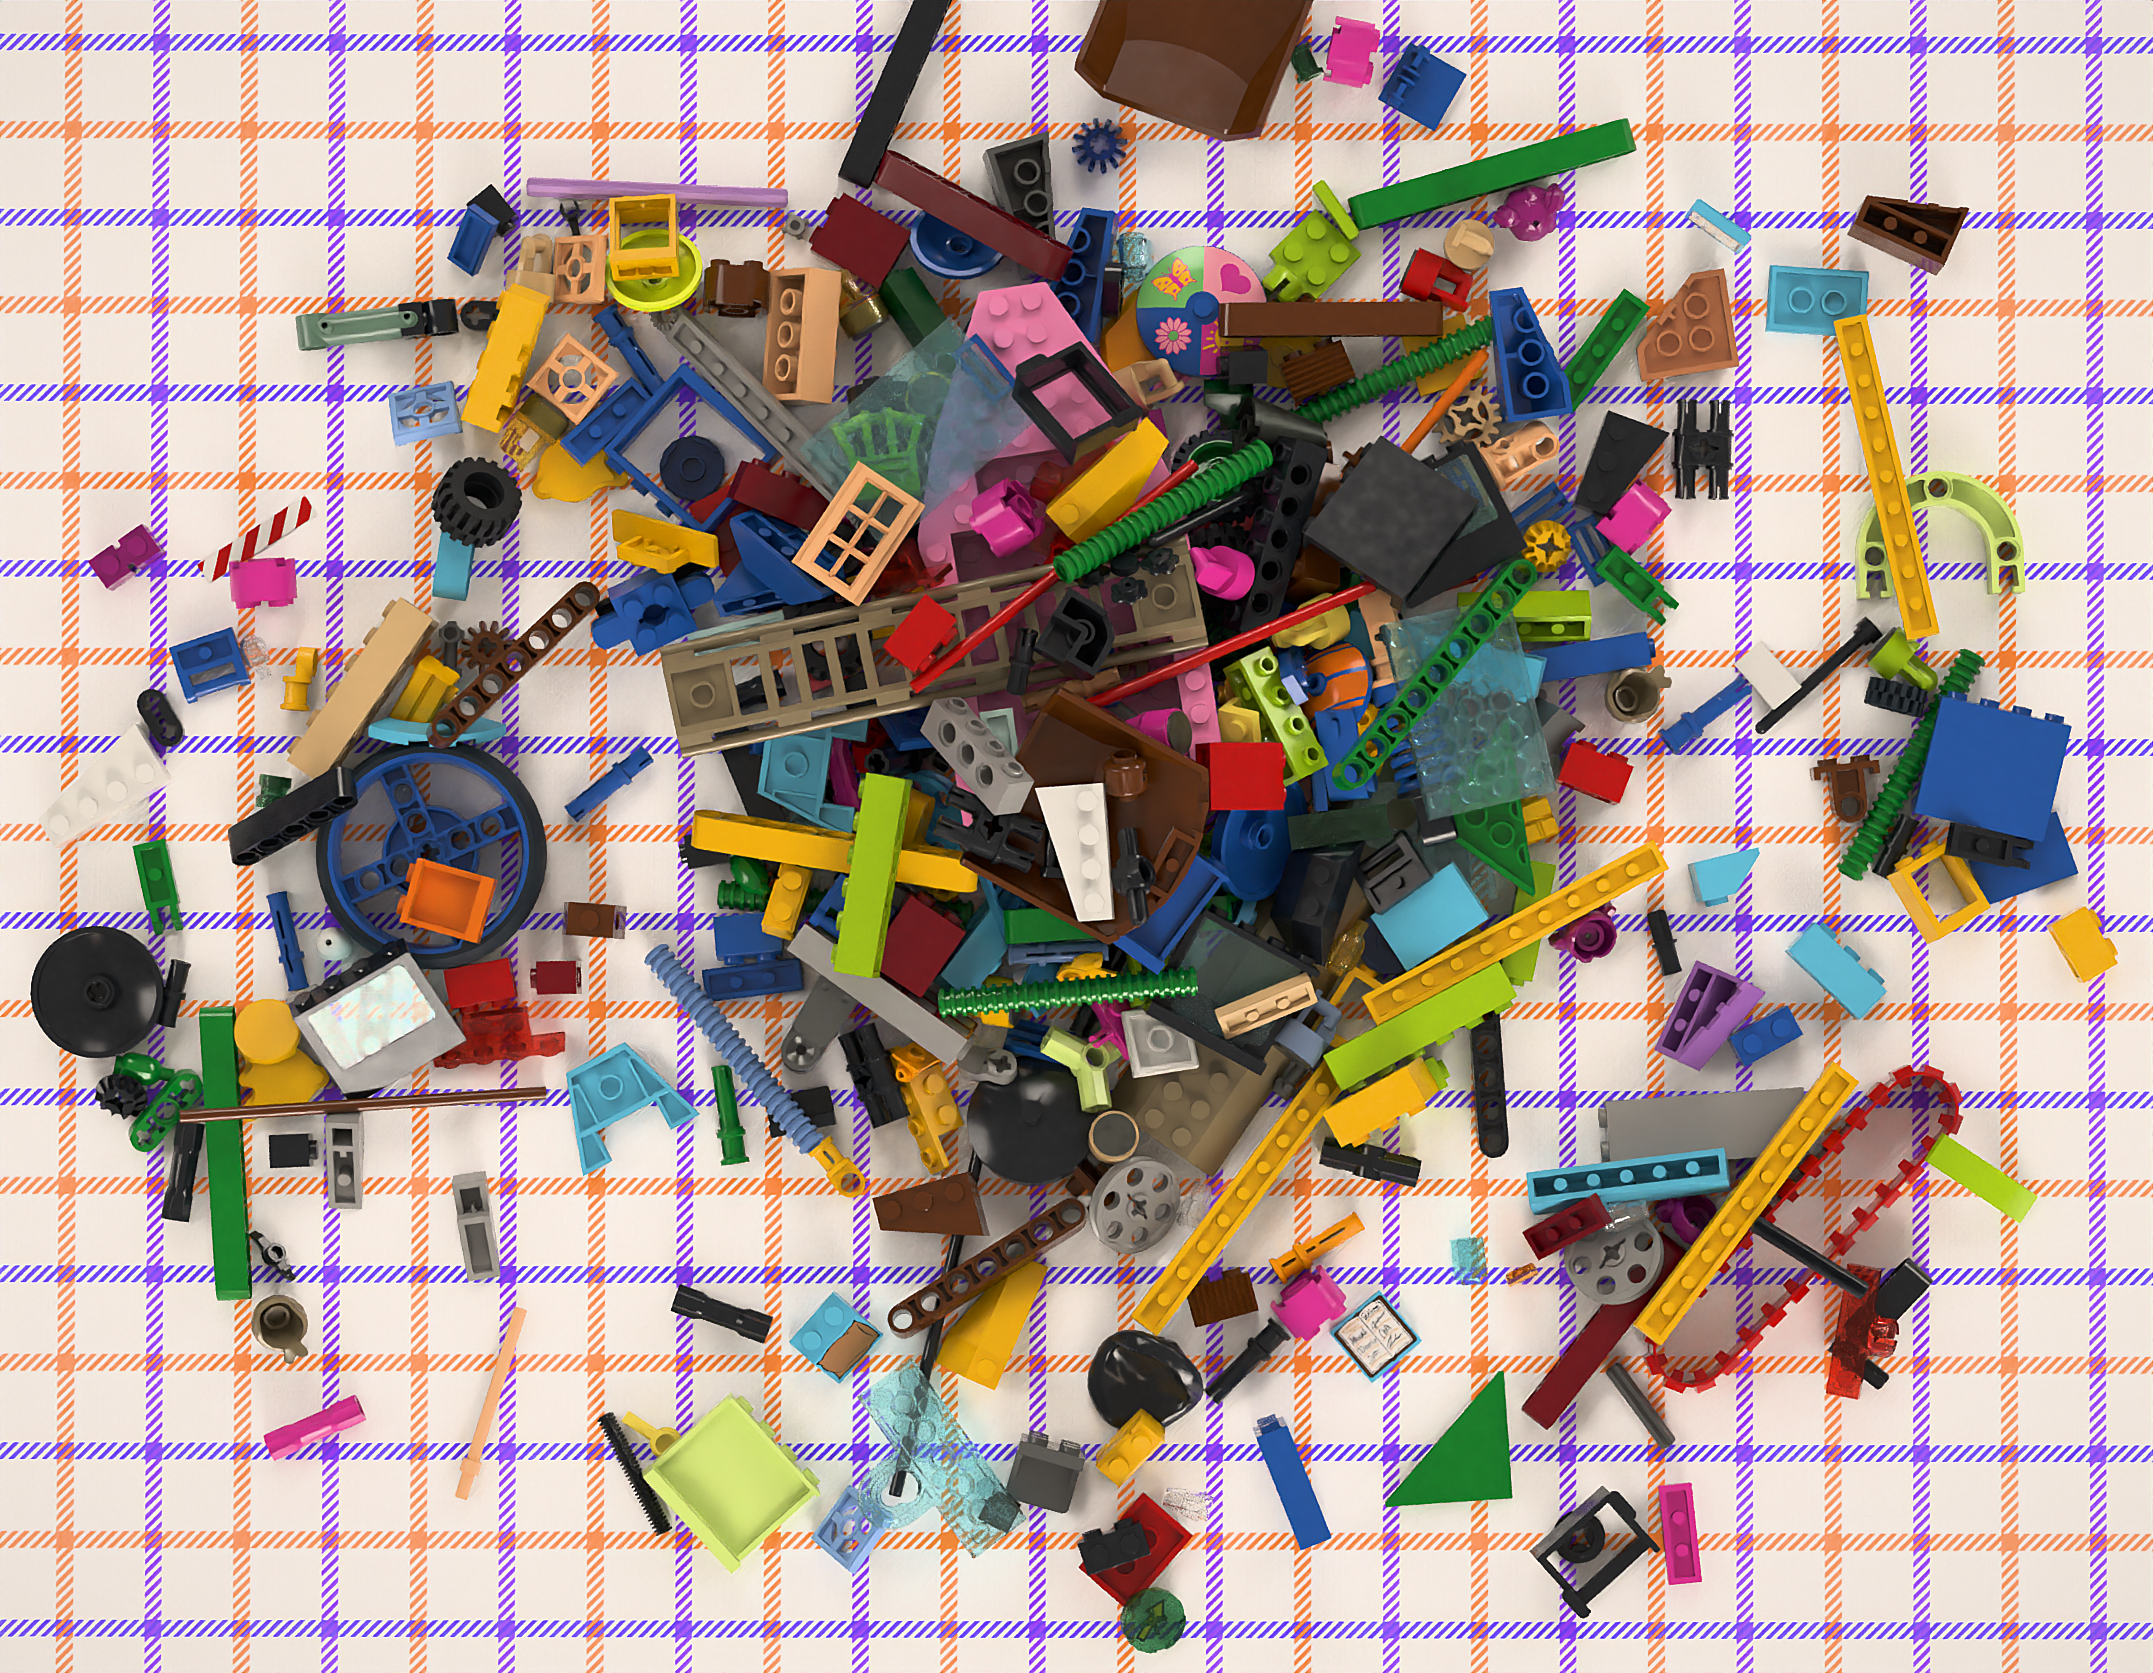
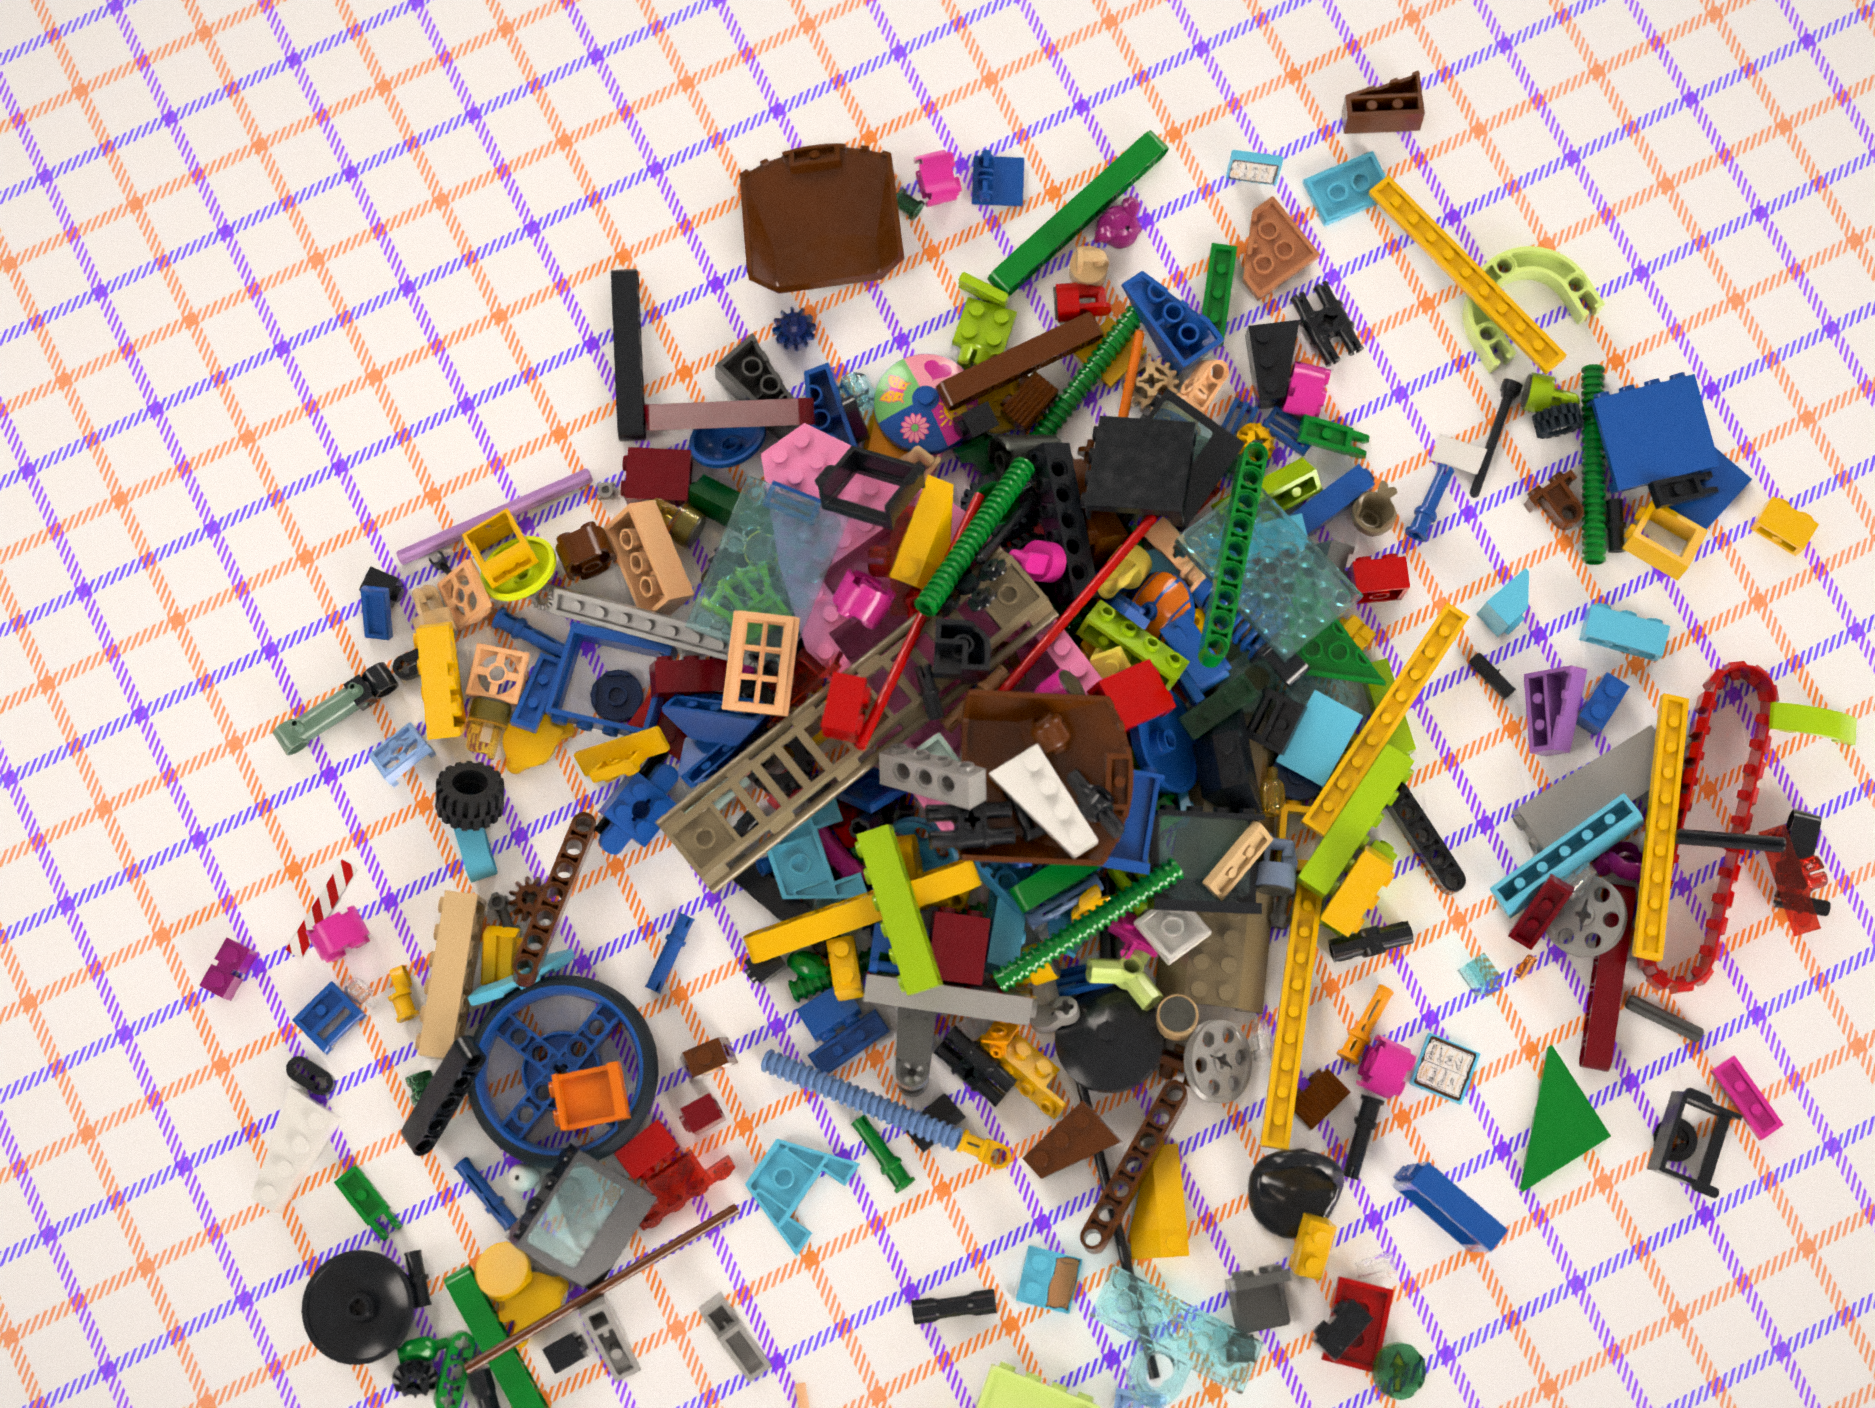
camera: 25 degrees left, 10 degrees down
magenta hair [1548,901,1617,963] -> none

